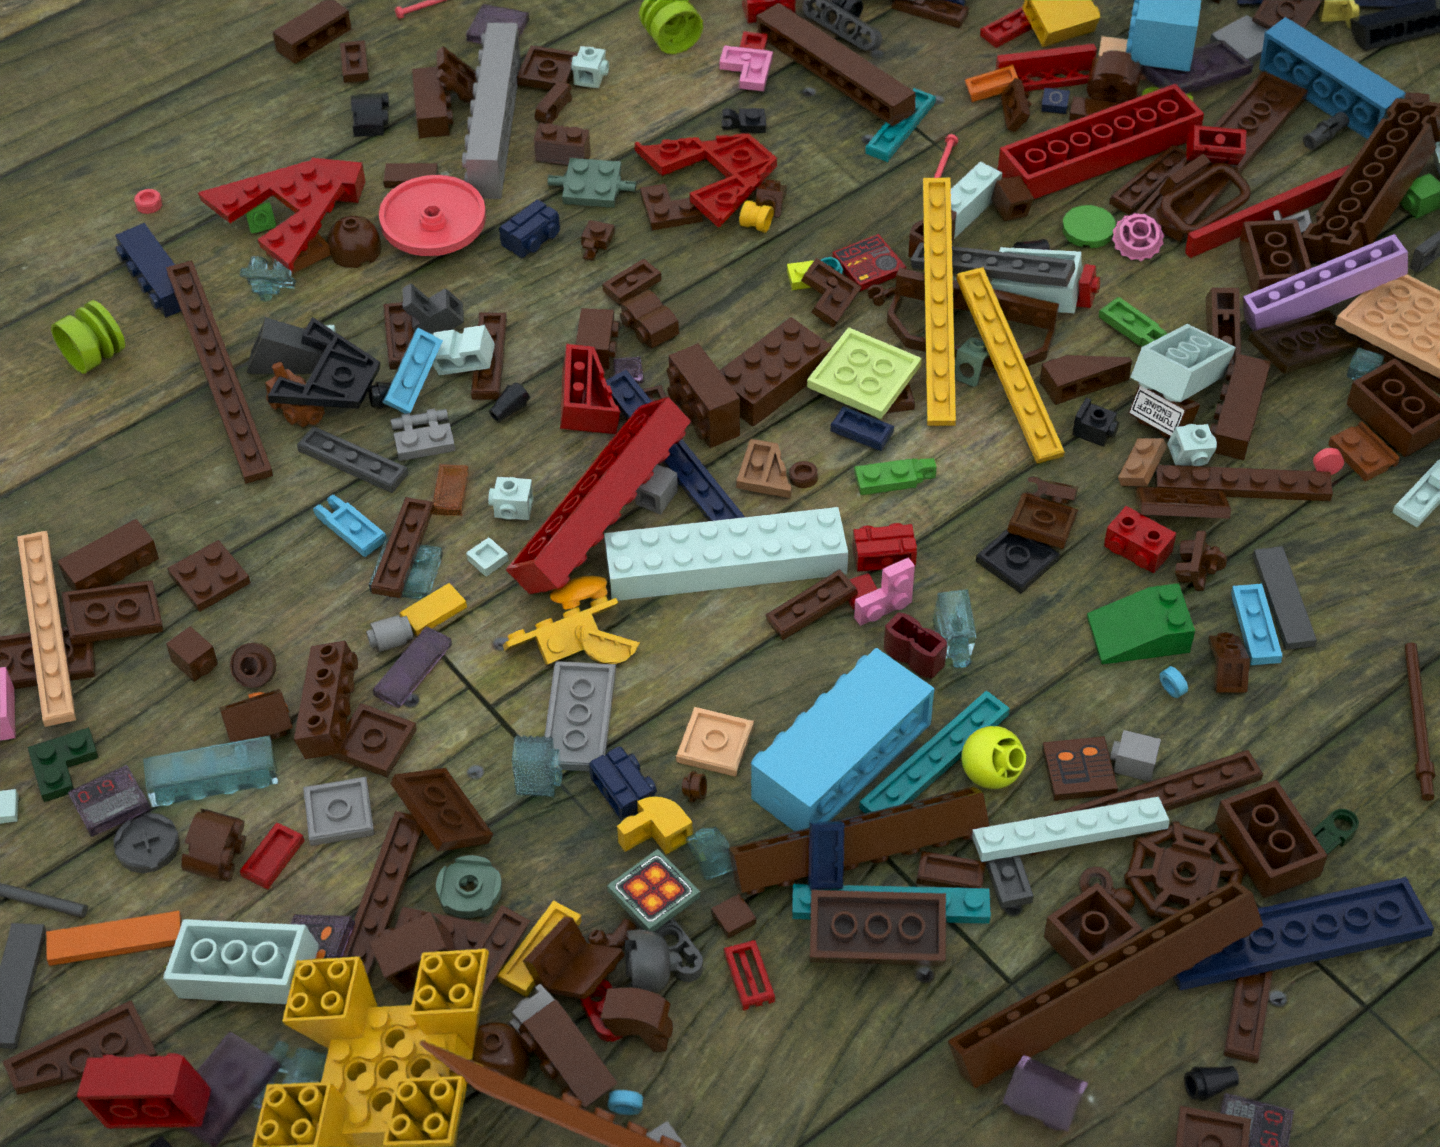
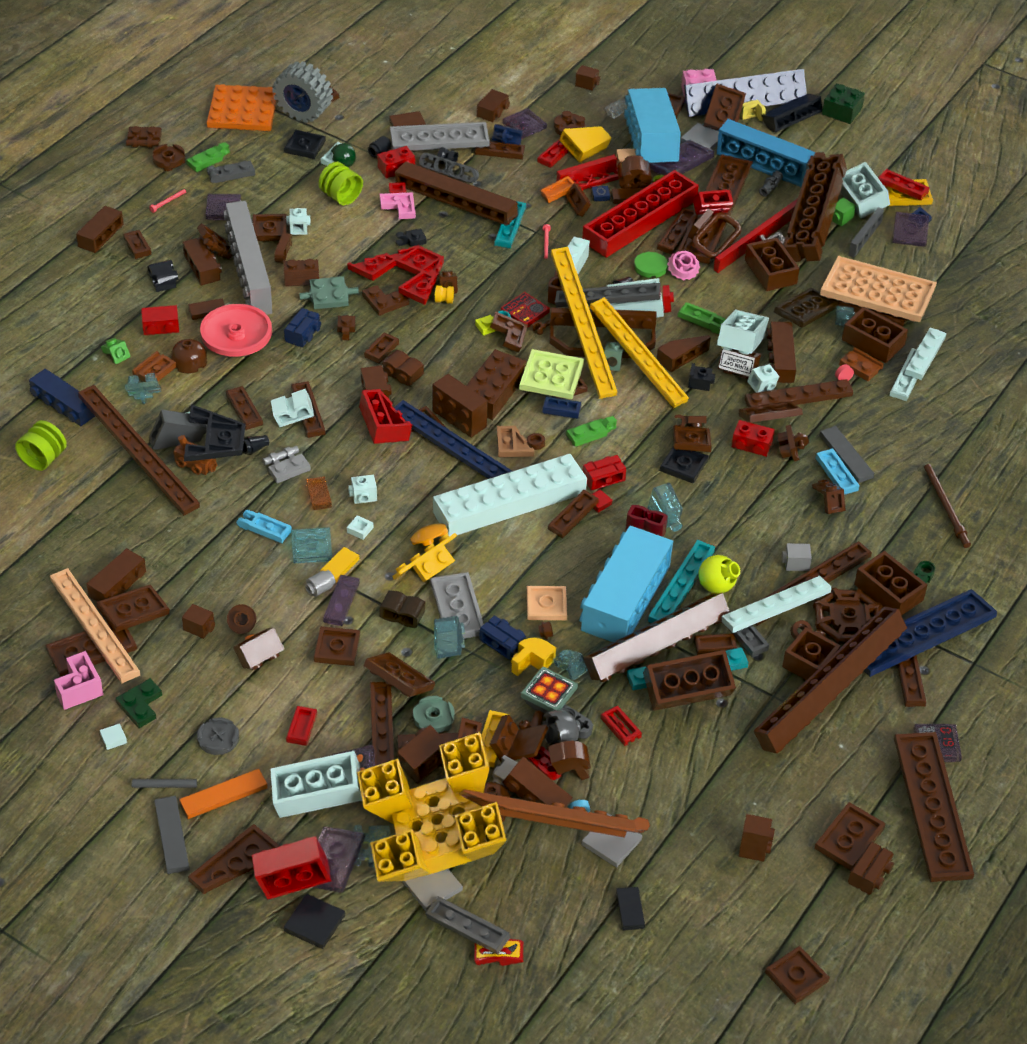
camera: 20 degrees left, 5 degrees down
clear purple tile [68,765,151,837] -> none
coral tile [134,189,162,214] -> none
clear light blue brick [143,735,279,807] -> none
reddish brown plate [167,540,251,612] -> none
reddish brown brick [181,808,246,882] -> none
red wing [198,160,345,271] -> none
reddish brown brick [294,640,358,759] -> none
dark grey tile [297,426,408,493] -> none
light grey tile [303,777,374,846] -> none
reddish brown tile [371,497,434,598] -> none
medium azure plate [383,328,443,414] -> none
dark grey brick [402,284,464,334] -> none
black cone [488,382,530,423] -> none
red brick [506,397,691,595] -> none
yellow tile [579,625,640,664] -> none
clear purple tile [613,356,644,384] -> none
light grey brick [635,465,678,515] -> none
reddish brown tile [711,894,756,938] -> none
dark blue plate [808,821,844,890] -> none
bright pink plate [854,557,915,626] -> none
reddish brown brick [991,176,1034,221] -> none
clear purple brick [1002,1055,1088,1132] -> none
reddish brown tile [1042,736,1118,801] -> none
green slope [1087,583,1195,665] -> none
medium nougat plate [1118,438,1167,486] -> none
medium azure tile [1160,666,1188,698] -> none
black cone [1184,1066,1239,1101] -> none
reddish brown slope [1206,288,1241,365] -> none
lavender brick [1243,234,1408,331] -> none
none -> dark brown brick [379,590,426,628]

